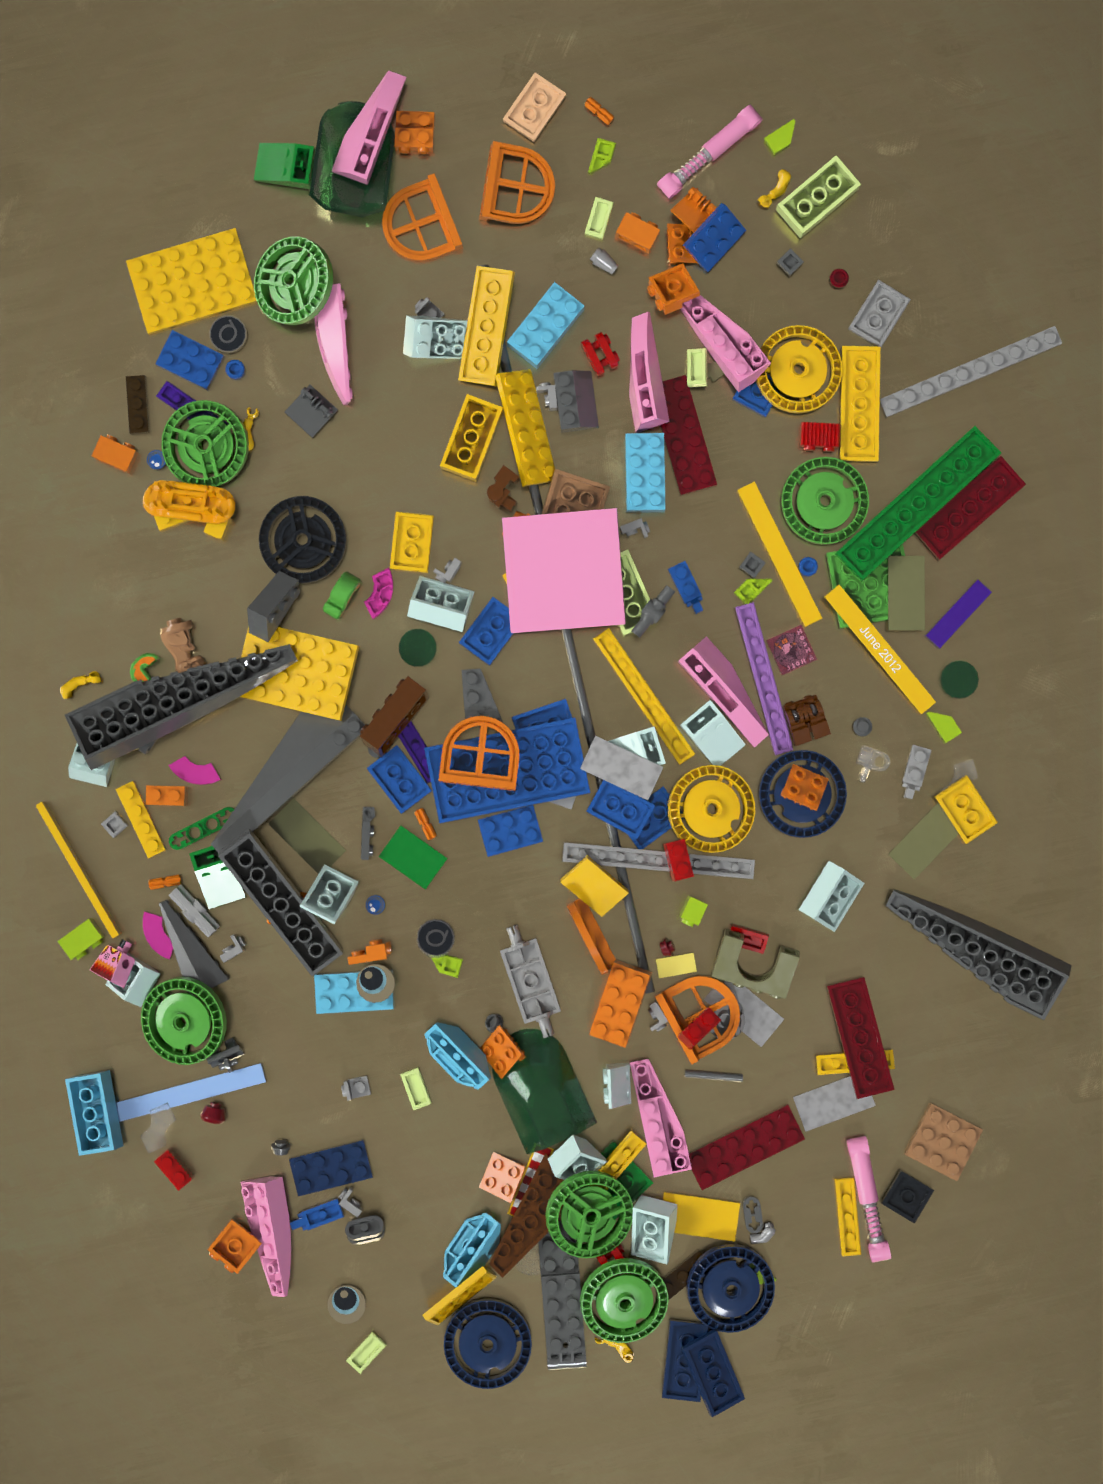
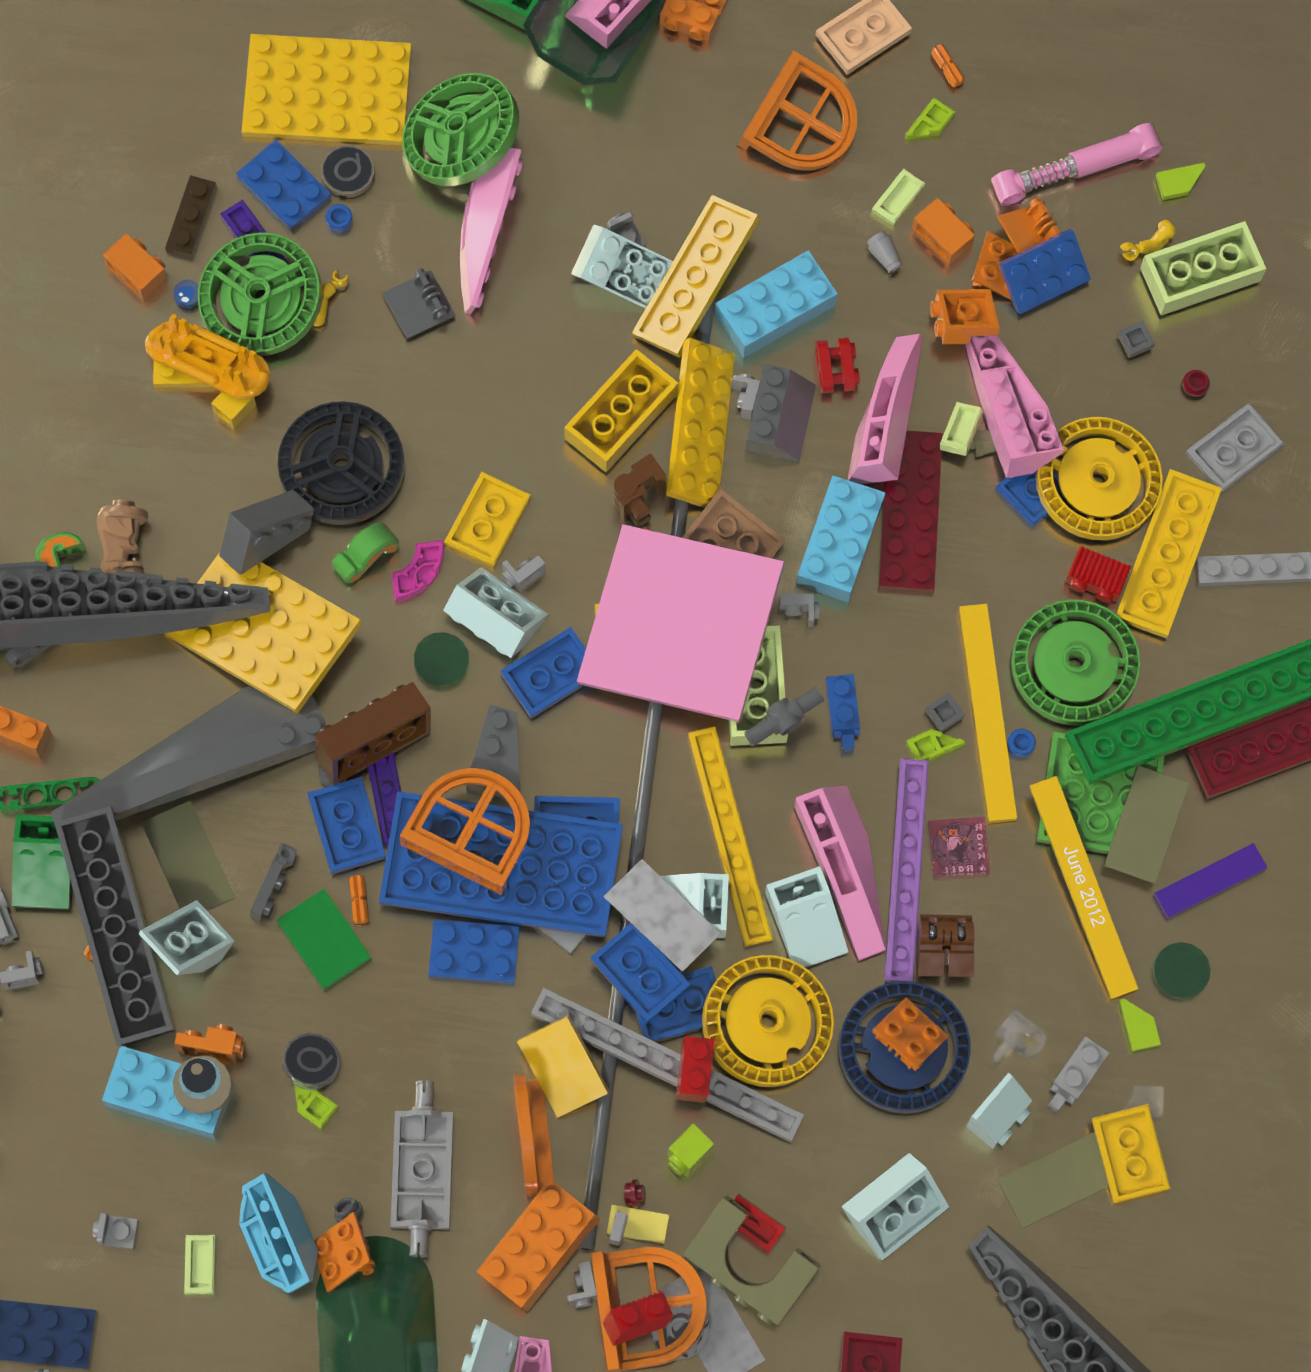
camera: 15 degrees right, 15 degrees down
dark pink tile [168,756,221,785] -> none
blue tile [366,895,385,915] -> none
orange window [382,173,463,262] -> none
dark grey plate [853,717,872,736] -> none
none -> light grey tile [609,1211,628,1246]
none -> light aqua slope [966,1073,1032,1149]

